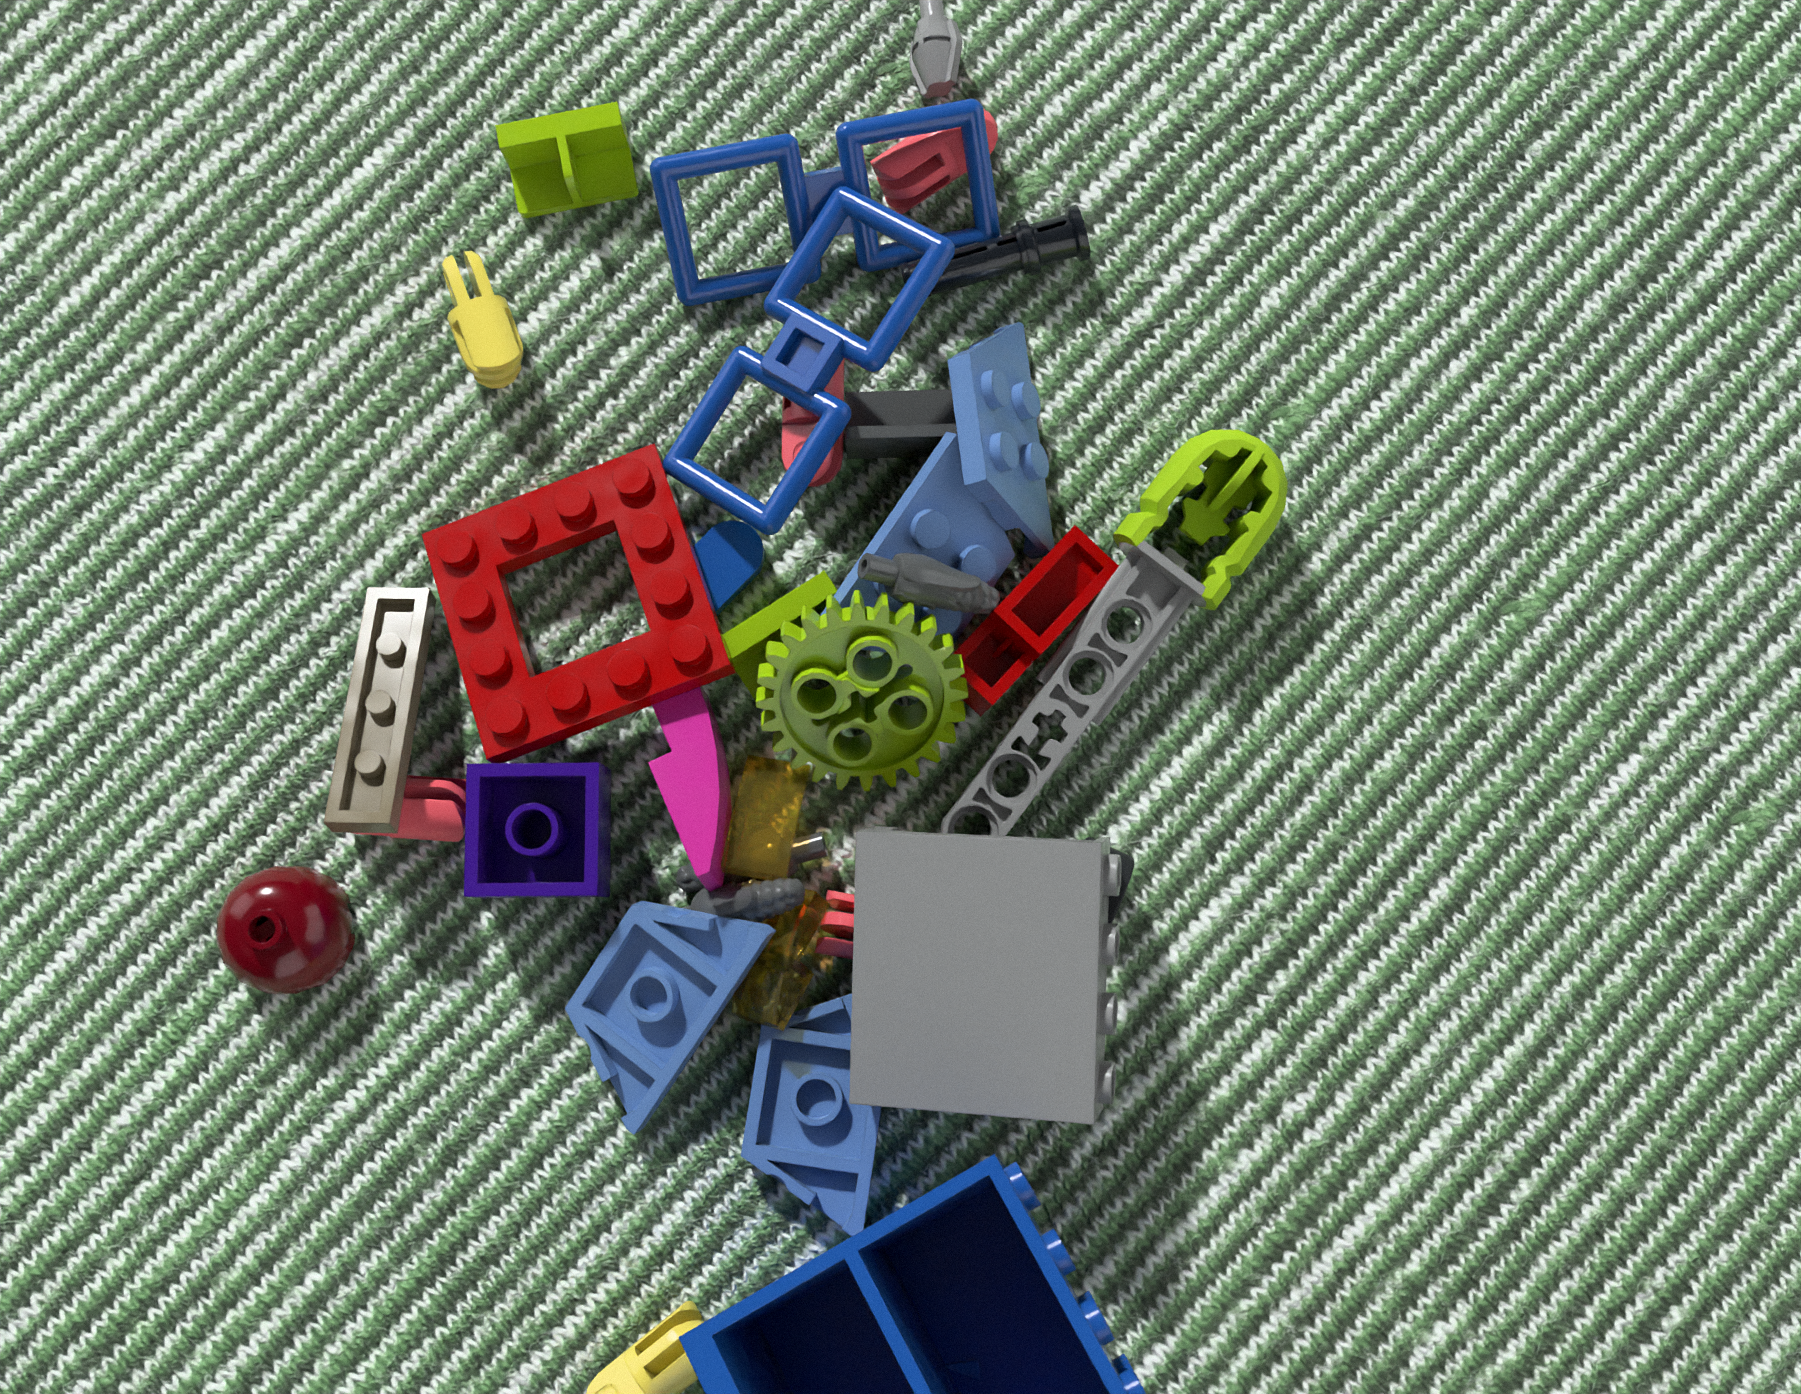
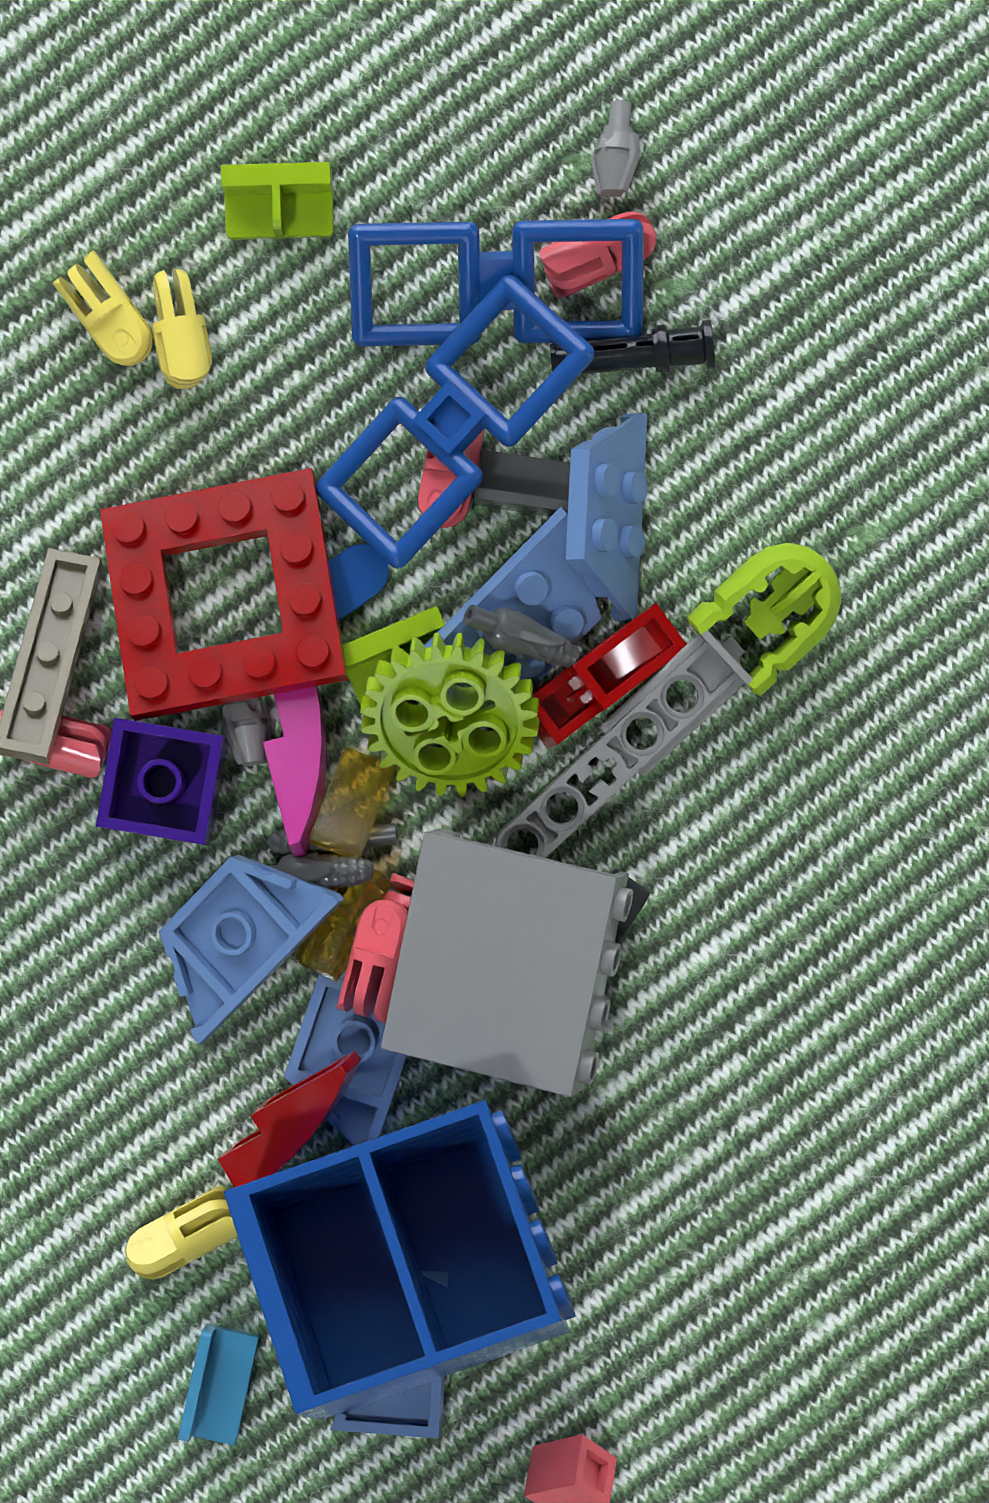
camera: 10 degrees right, 5 degrees up
none -> light yellow arm [52,251,153,366]
none -> red slope [217,1050,361,1188]
none -> light grey piece [222,698,272,766]
none -> coral arm [336,900,408,1023]

